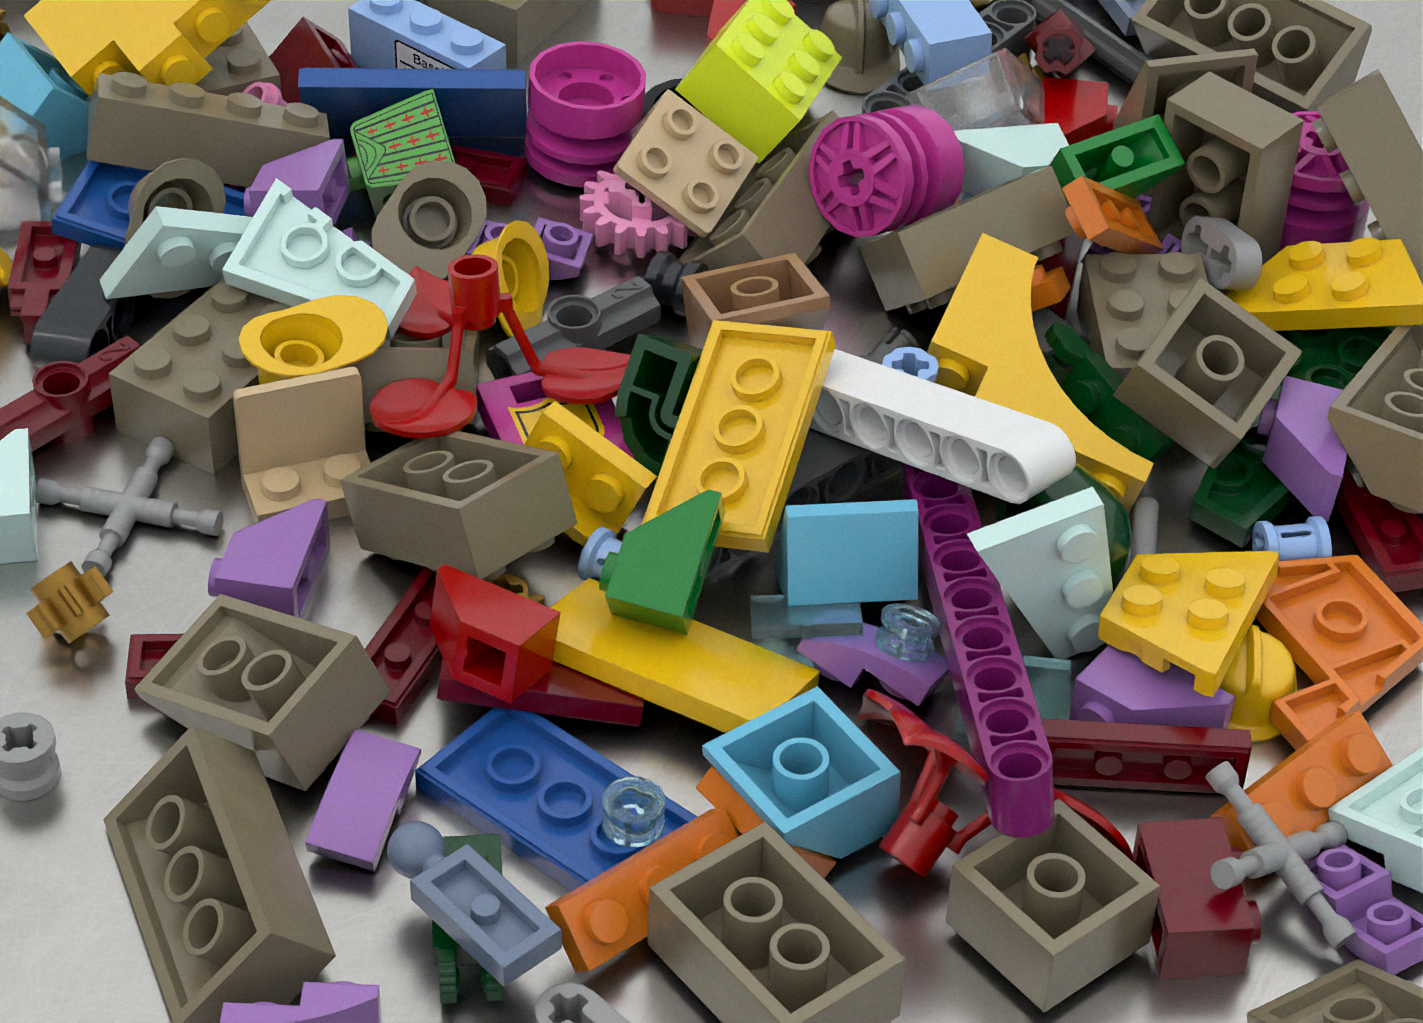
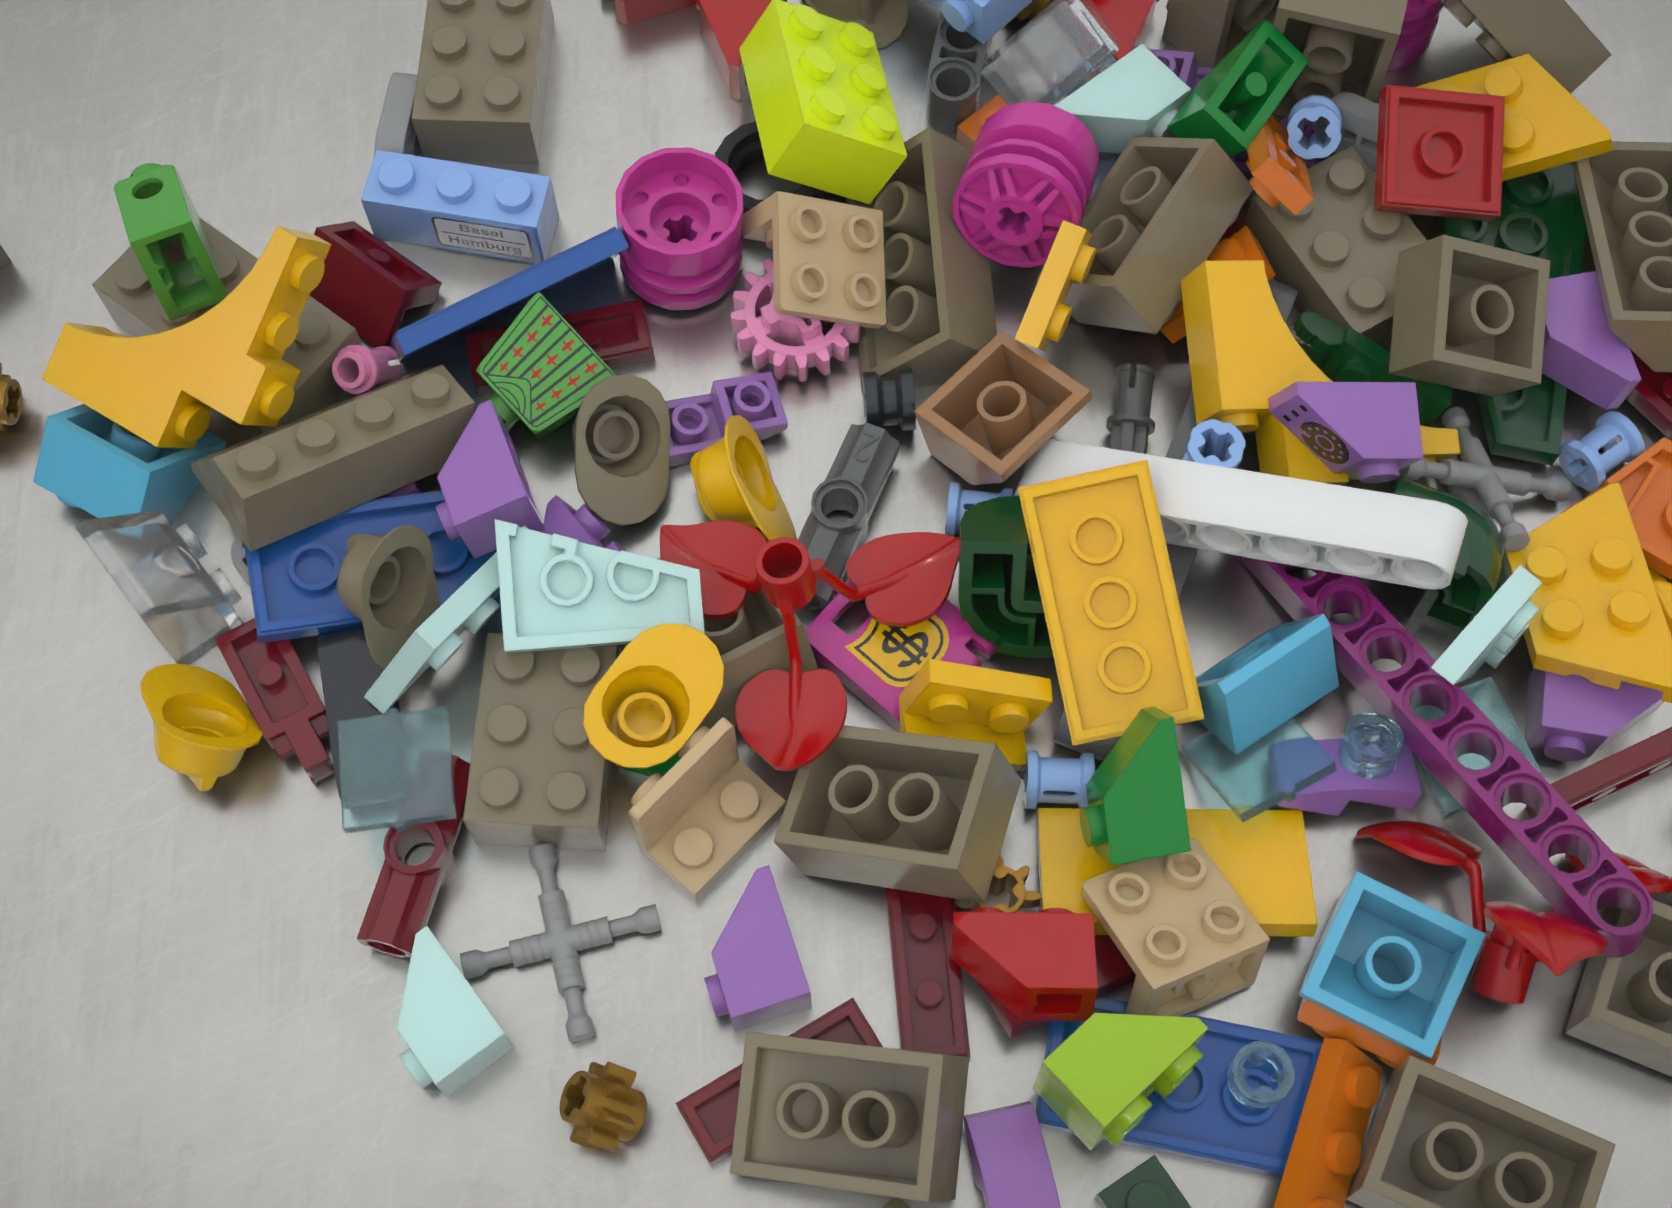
camera: 25 degrees left, 25 degrees up
none -> clear light blue piece [338,706,456,834]
none -> yellow plate [1015,220,1097,351]
none -> lime slope [1032,1013,1208,1151]
none -> tan bracket [1081,838,1270,1017]
none -> medium lavender slope [1268,382,1424,483]
none -> light blue bush [1287,94,1342,160]
none -> red tile [1374,85,1505,221]
none -> light grey piece [1399,407,1571,552]

